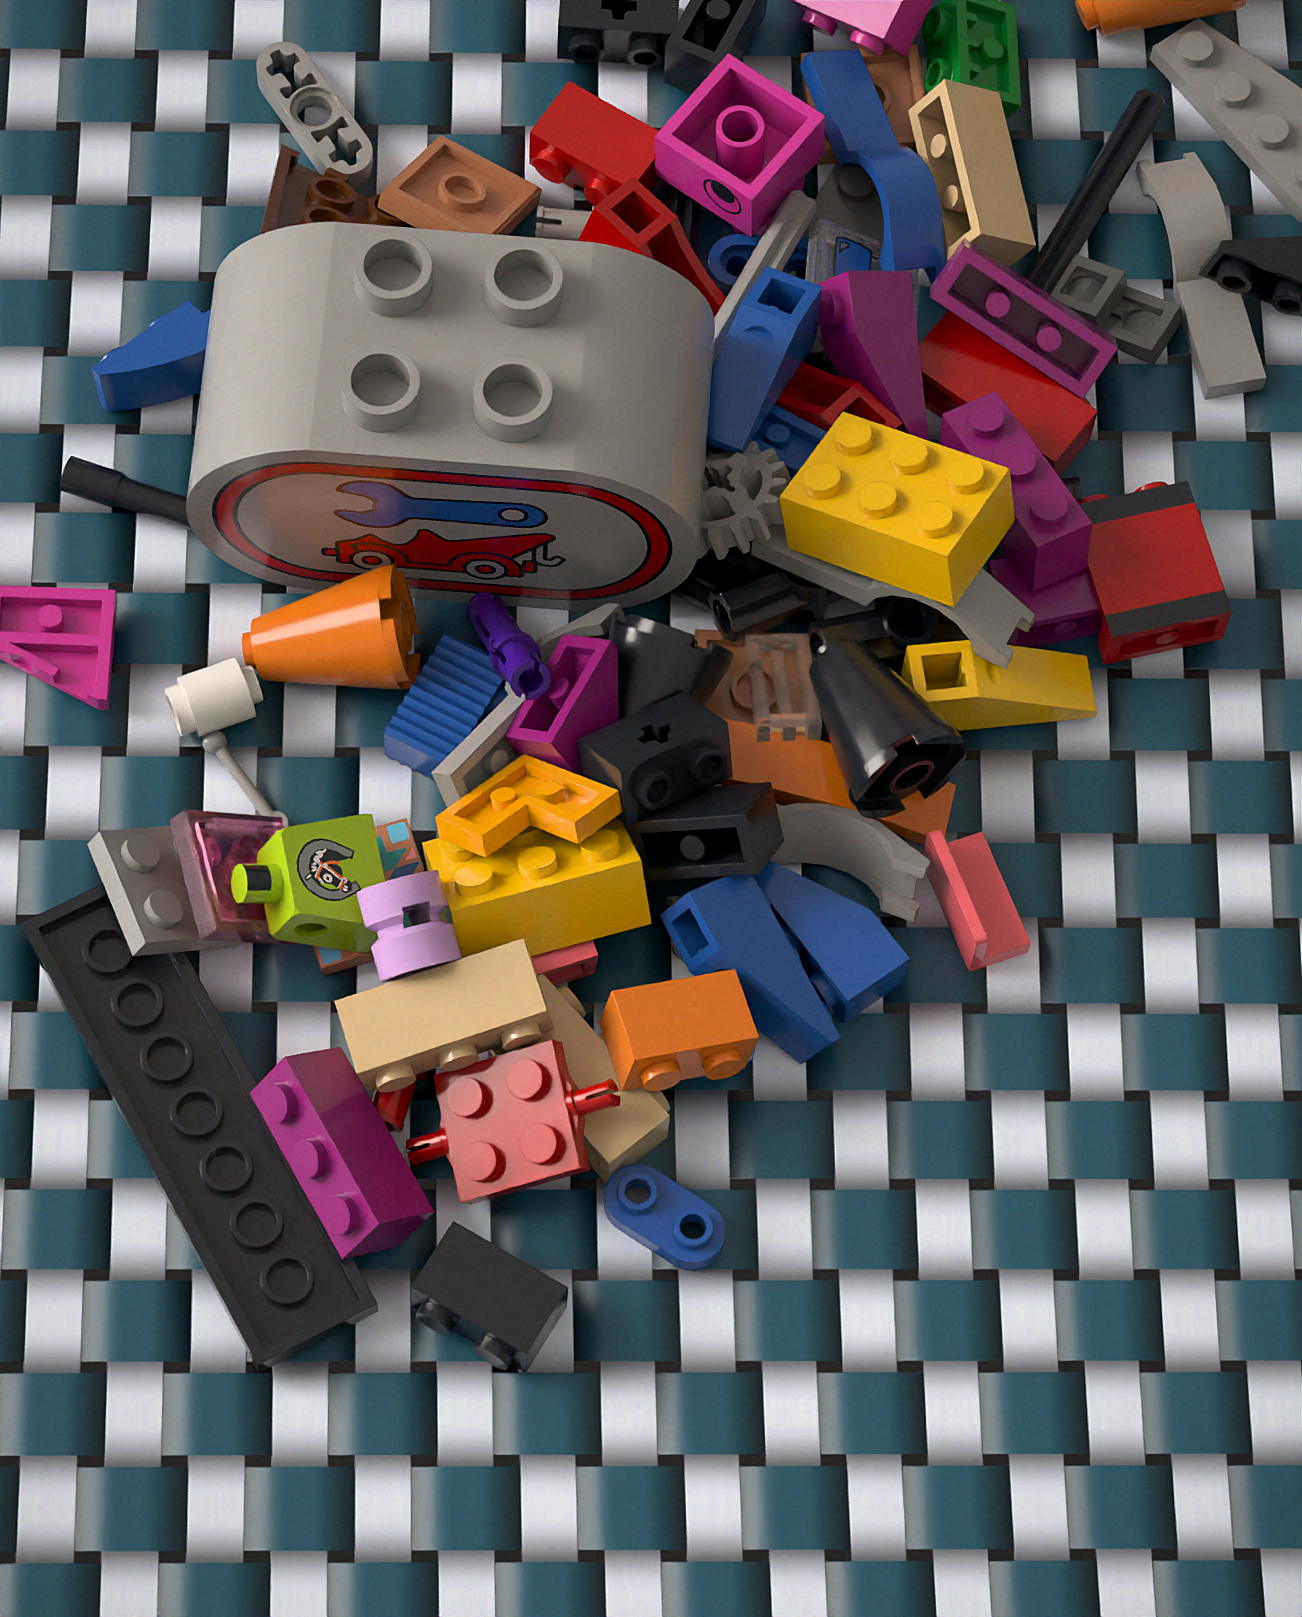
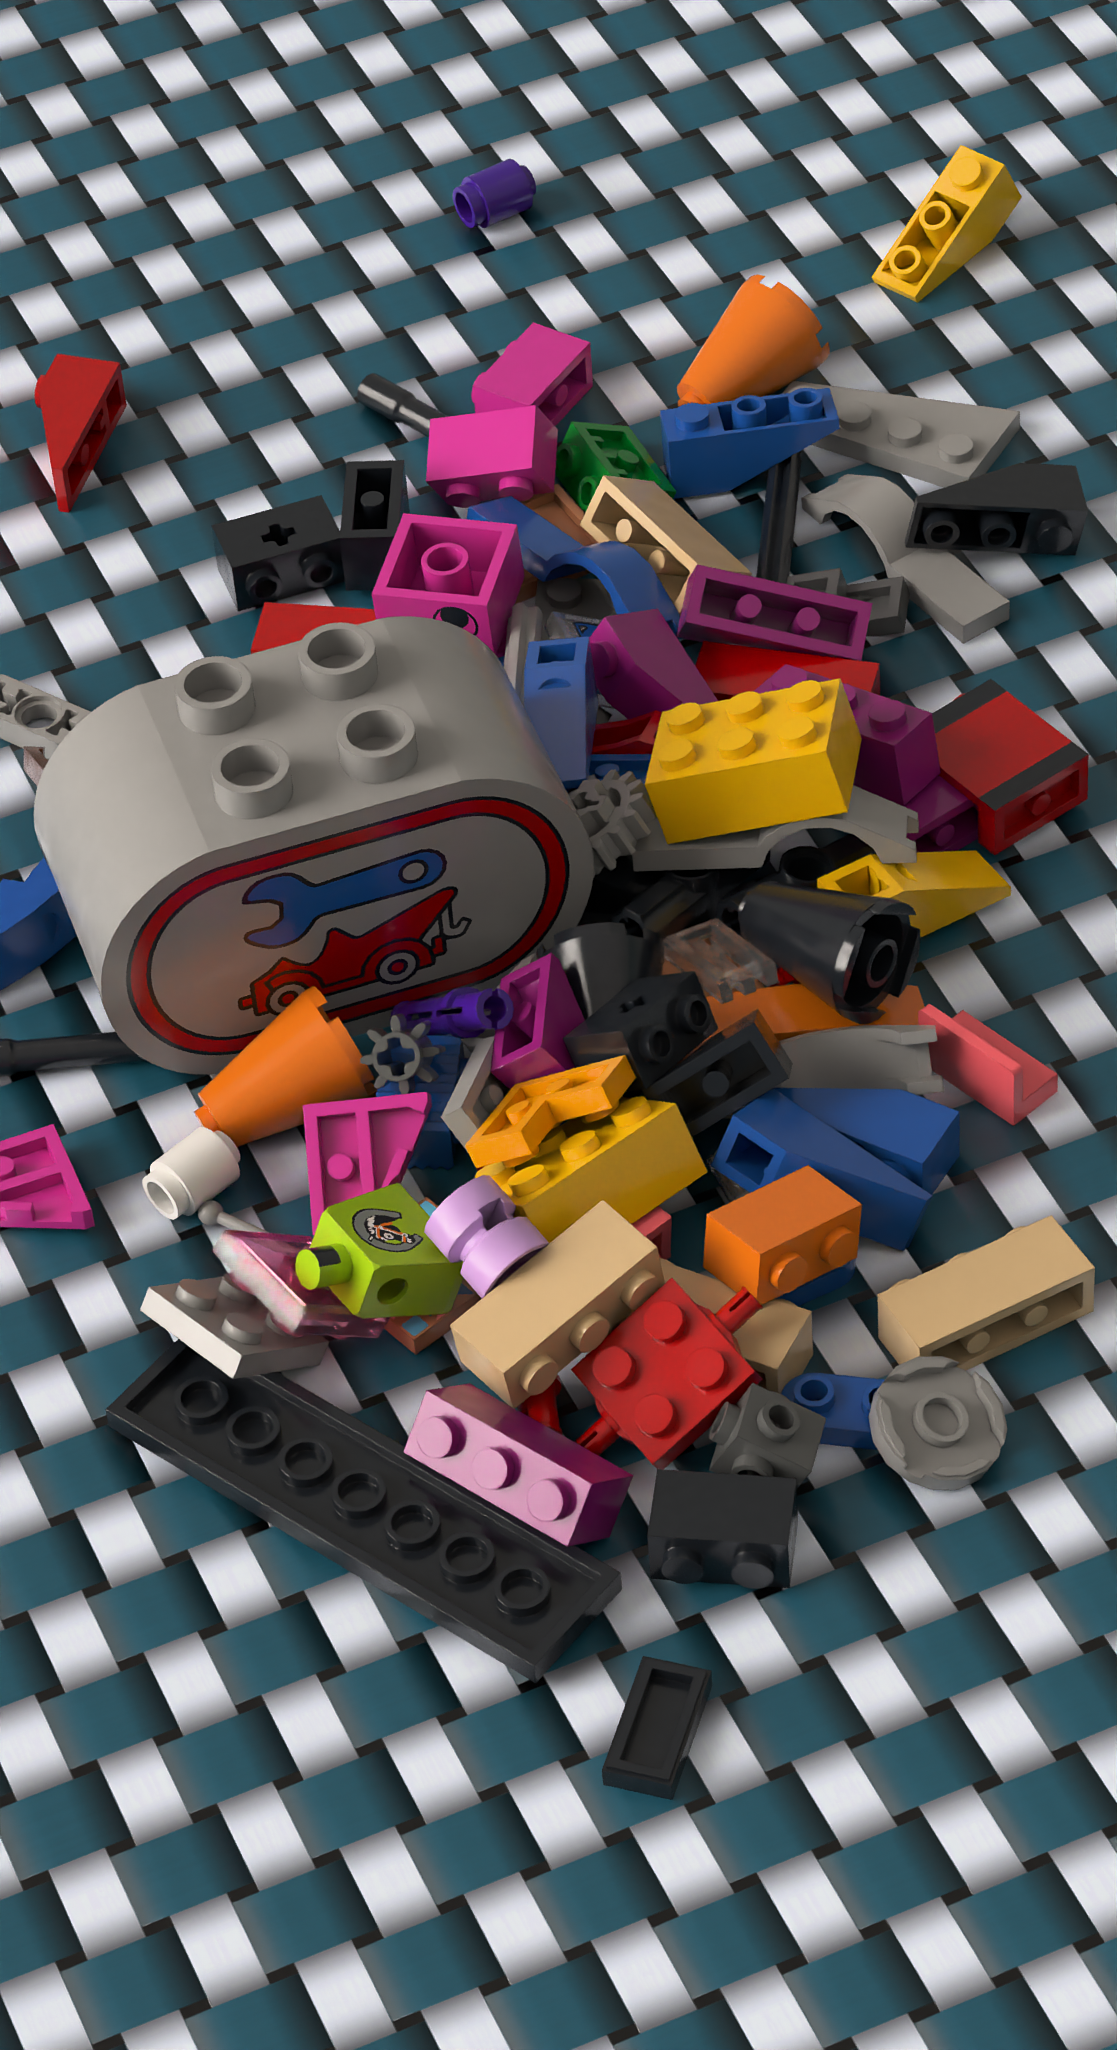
camera: 15 degrees left, 20 degrees down
none -> dark pink wing [303,1092,432,1235]
none -> dark grey gear [360,1013,446,1094]
none -> black tile [602,1656,712,1800]
none -> blue slope [660,388,840,499]
none -> dark grey brick [709,1383,826,1488]
none -> light grey tile [868,1356,1007,1490]
none -> tan brick [877,1215,1095,1371]

